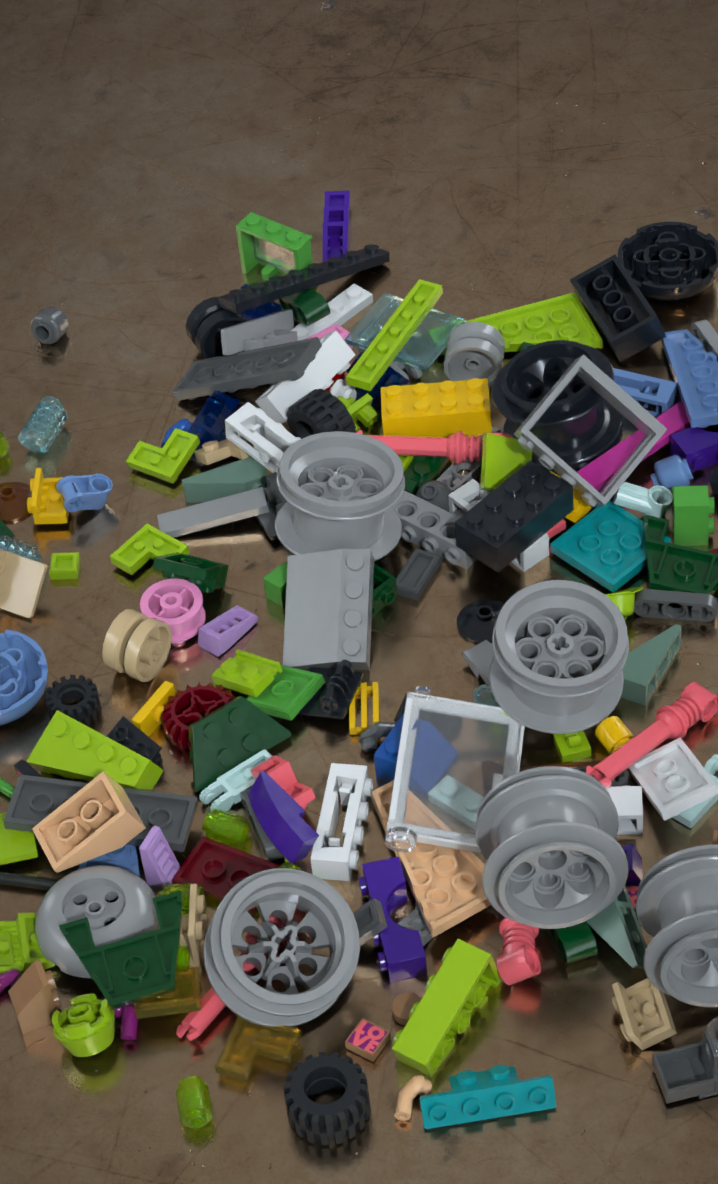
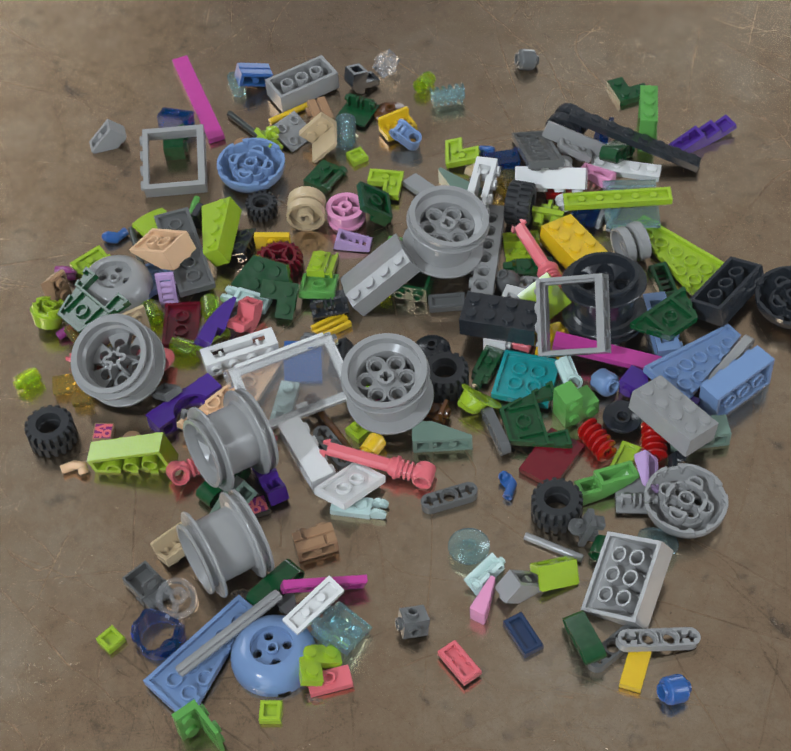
camera: 60 degrees right, 5 degrees up
teal bracket [420,1065,556,1129] -> none
none -> dark green plate [260,279,299,321]
none -> dark green plate [303,159,348,194]
none -> dark green hinge [471,345,504,392]
none -> dark green plate [607,77,645,106]
none -> dark green wing [630,286,698,341]

